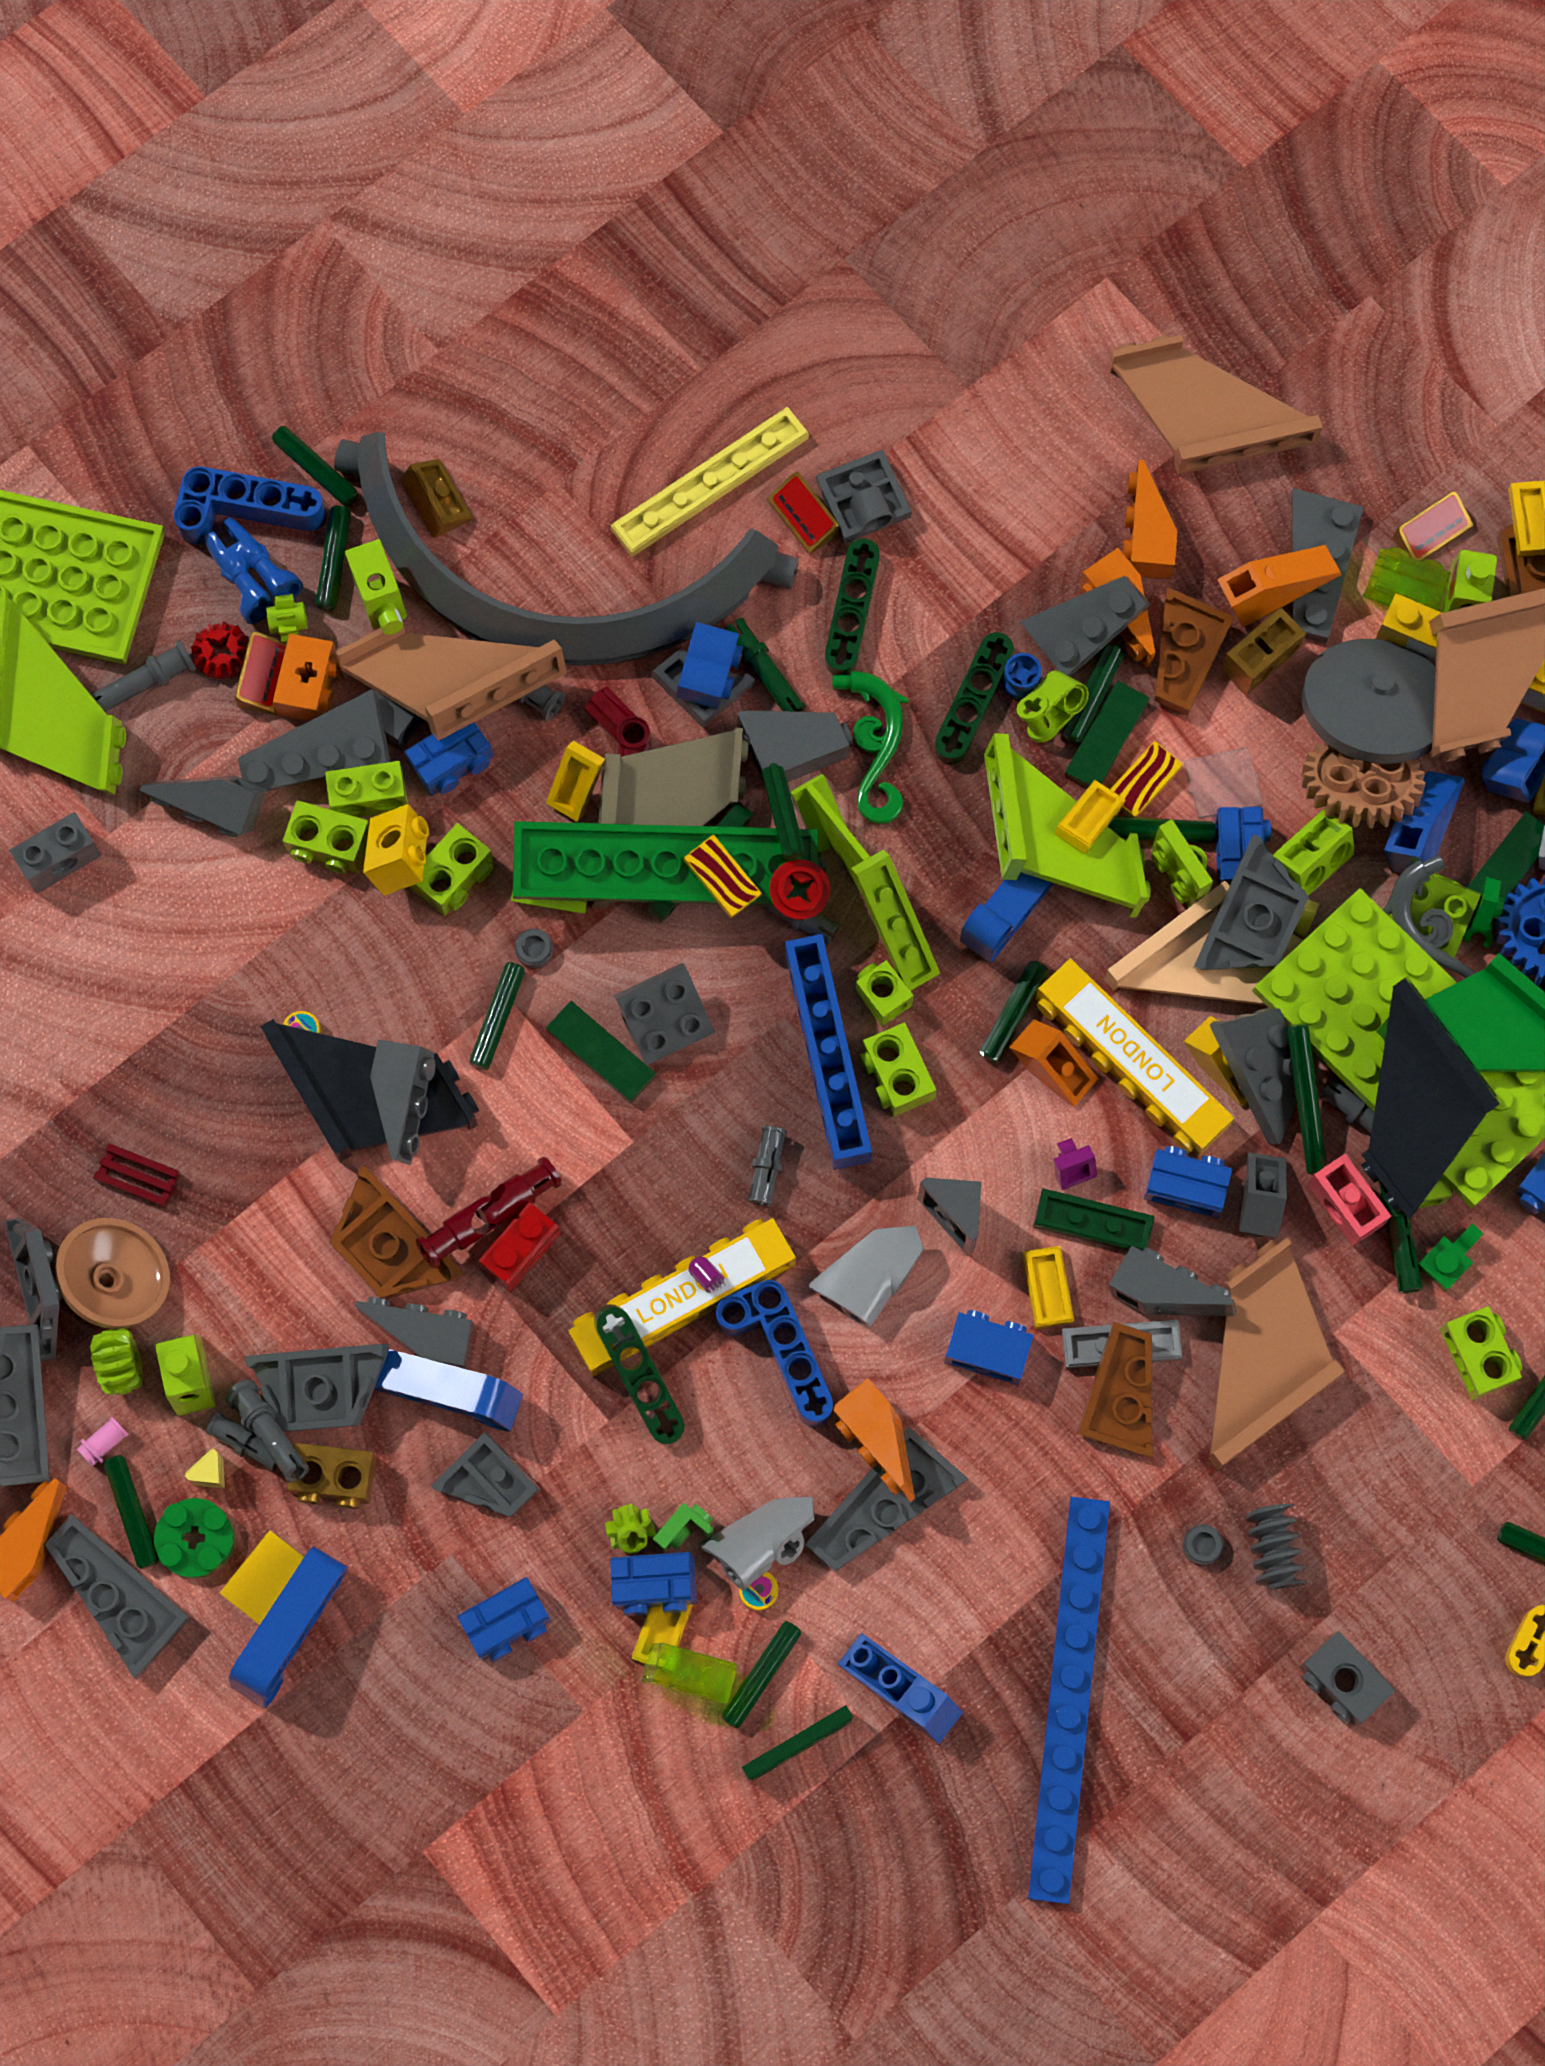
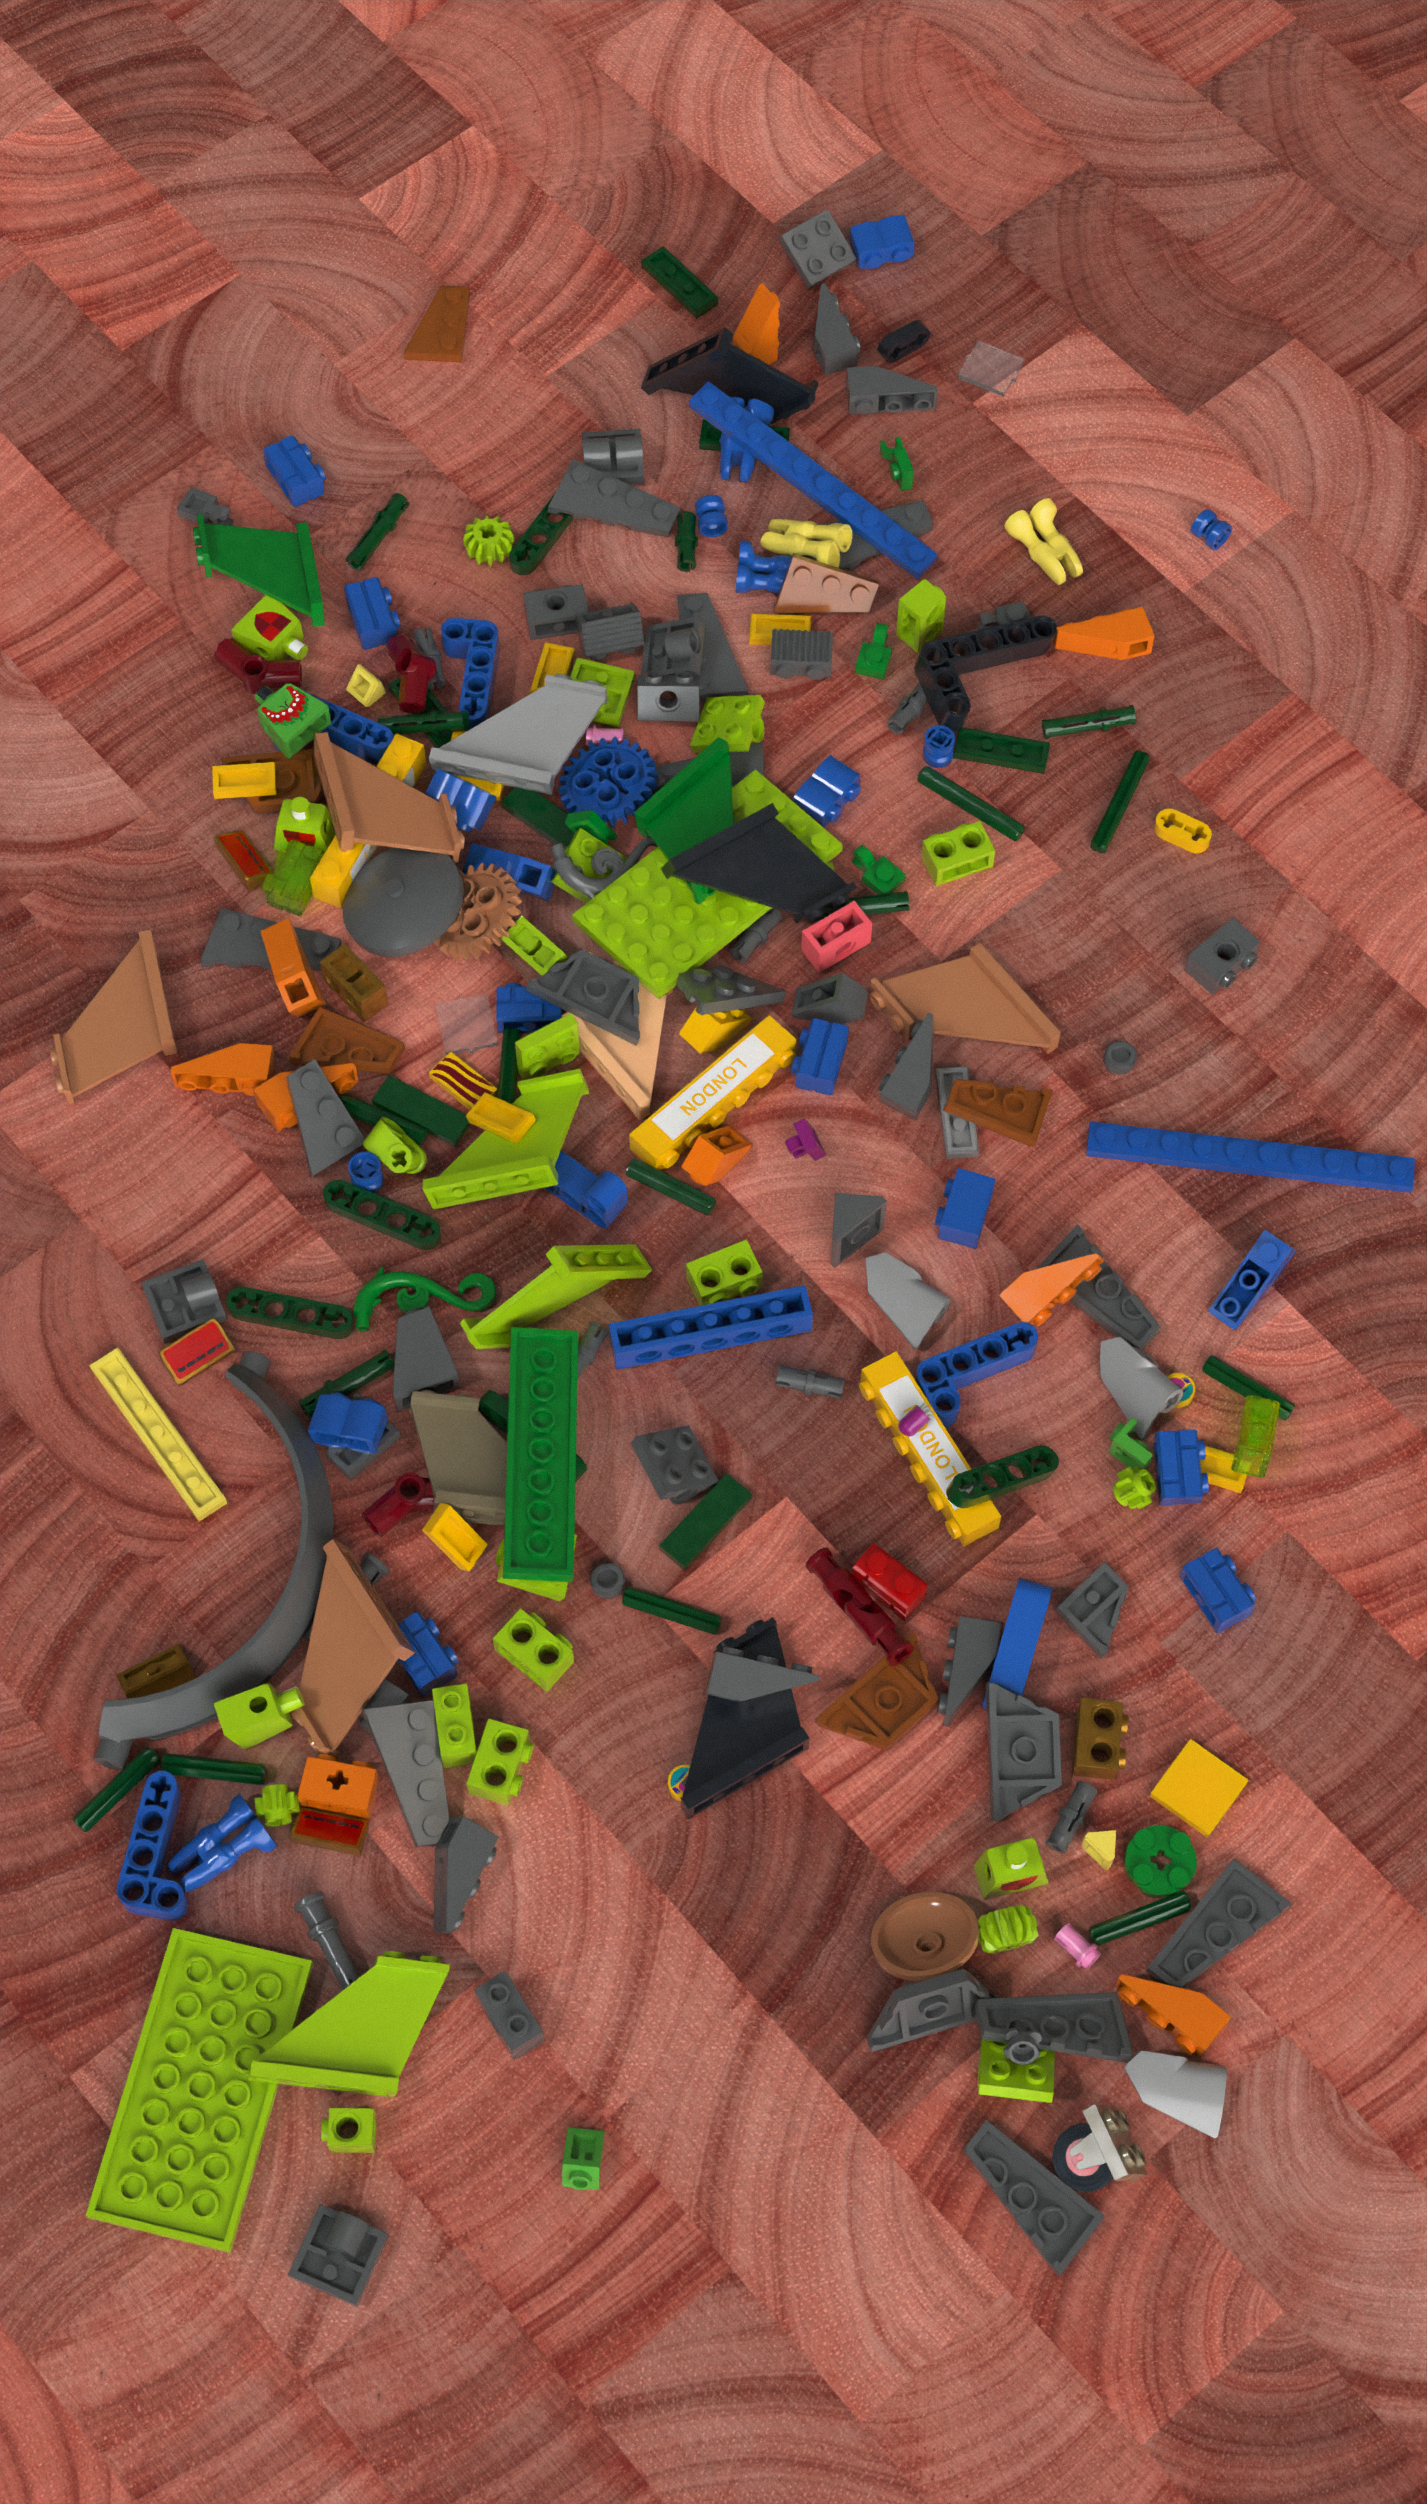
camera: 90 degrees left, 10 degrees down
dark red tile [93,1143,181,1208] -> none
red gear [191,621,249,679] -> none
dark grey pin [225,1379,309,1483] -> none
blue beam [229,1546,348,1708] -> none
yellow brick [363,804,429,896] -> none
tile [683,834,762,919] -> none
dark green tile [742,1705,853,1782] -> none
dark green axle [762,763,805,861] -> none
red gear [769,859,830,921] -> none
lime brick [855,960,914,1027] -> none
yellow tile [1022,1246,1074,1329] -> none
dark green tile [1033,1188,1155,1251] -> none
dark grey piece [1245,1504,1307,1589] -> none
dark green axle [1287,1023,1327,1175] -> none

